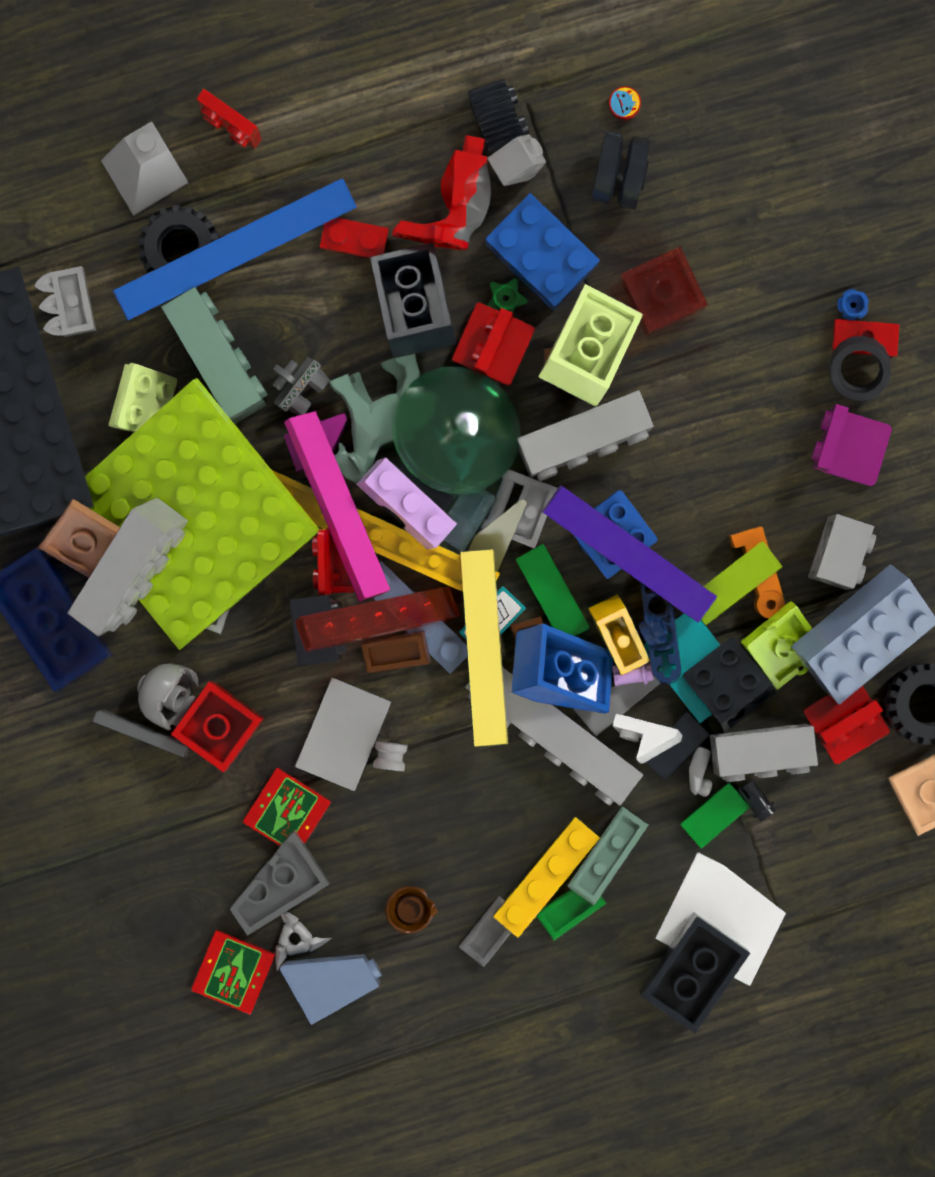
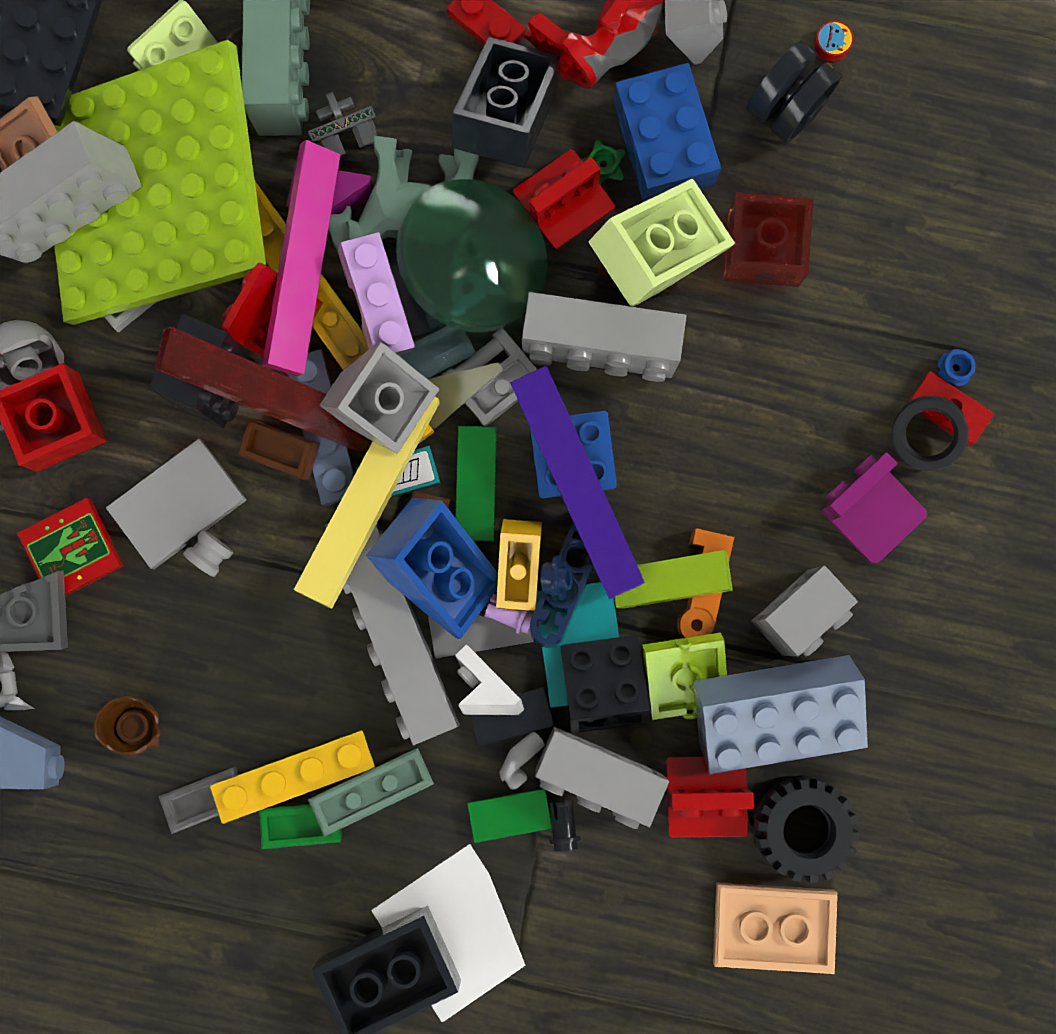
camera: 30 degrees right, 5 degrees down
none -> light grey slope [319,342,439,454]

